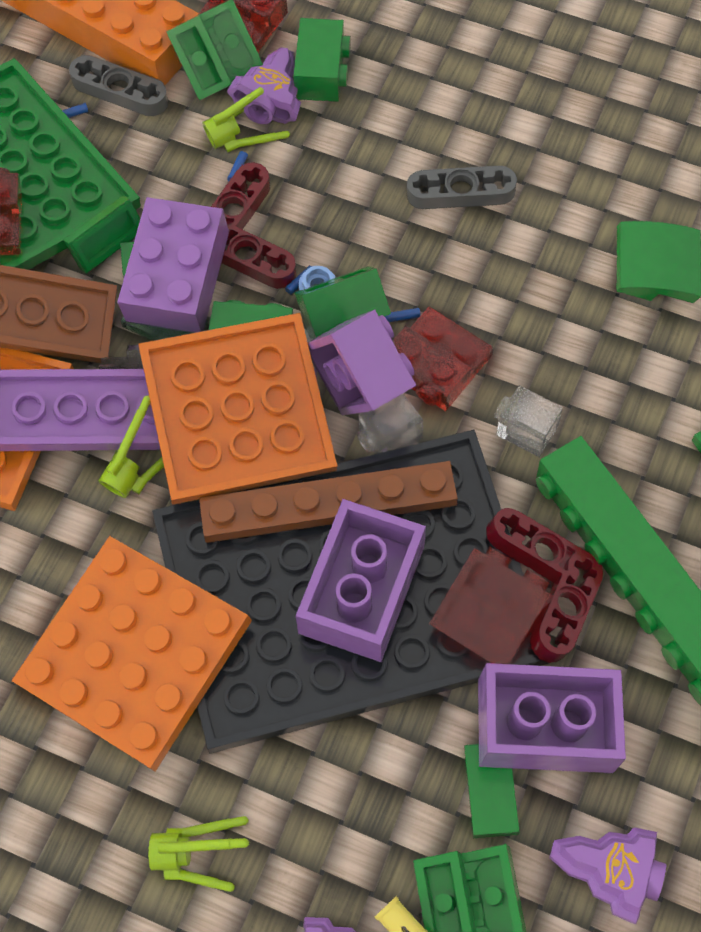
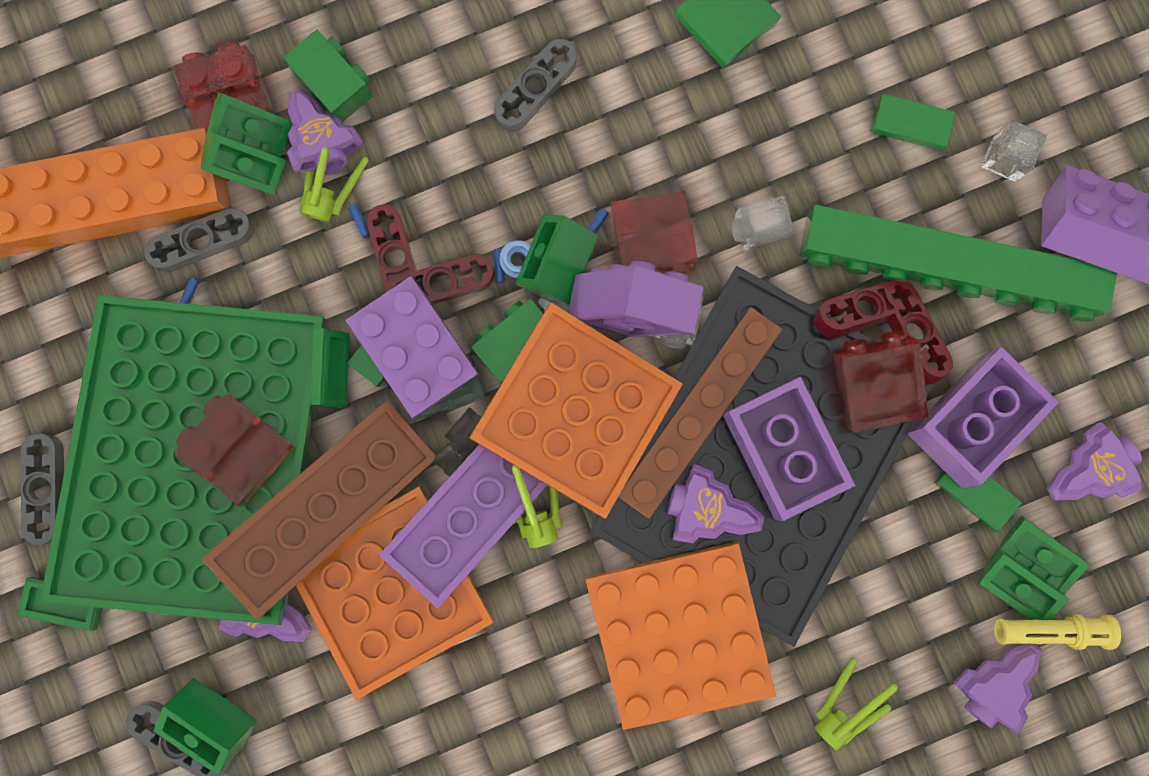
camera: 45 degrees left, 20 degrees up
none -> medium lavender rock [667,464,765,543]

